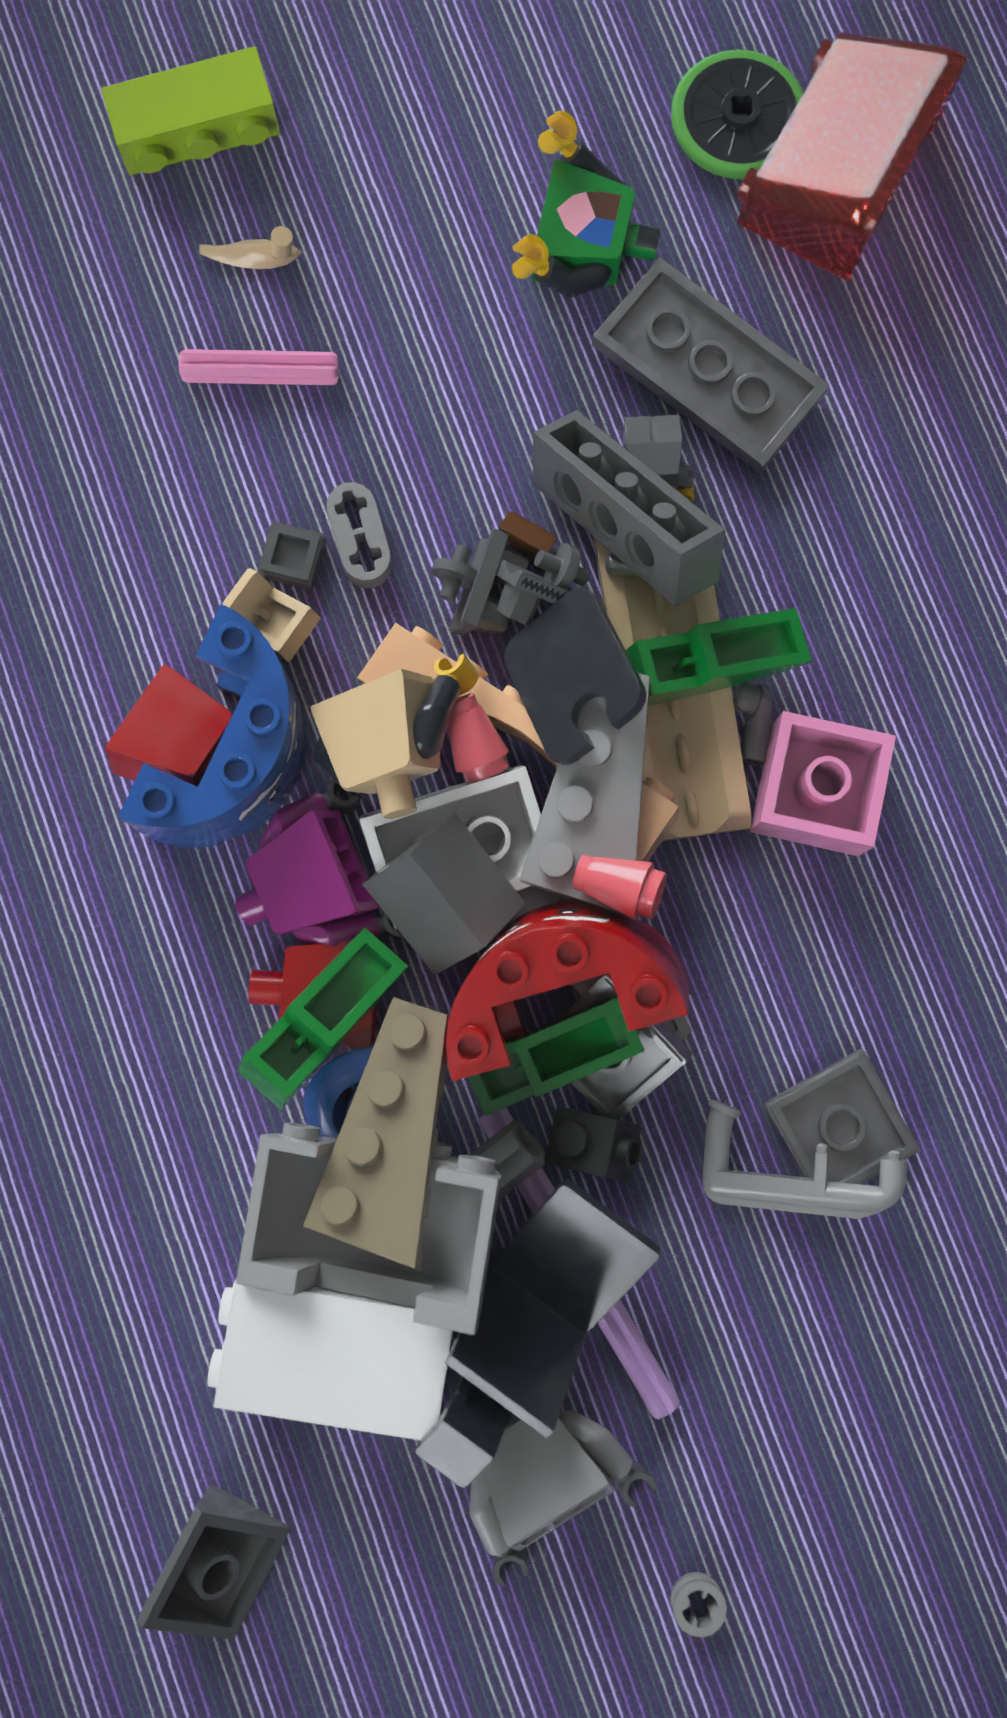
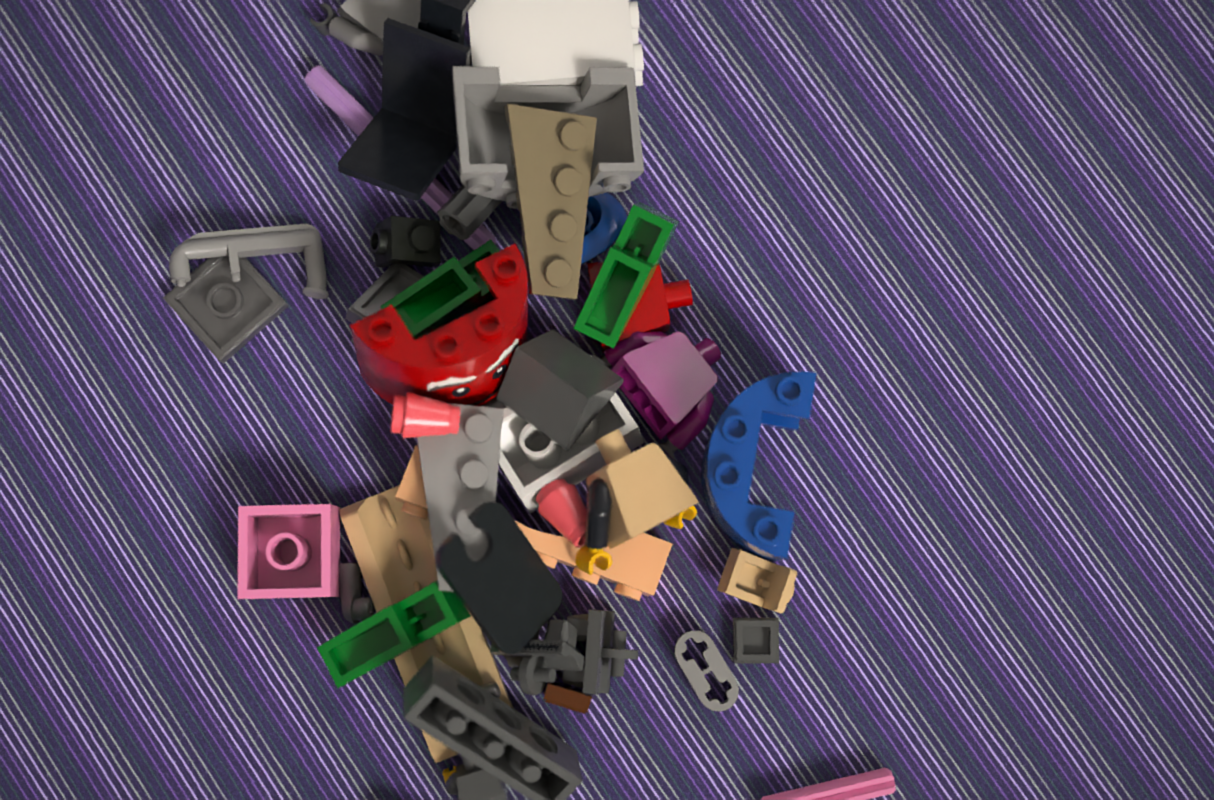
camera: 170 degrees right, 0 degrees up
red torso [105,664,233,787] -> none

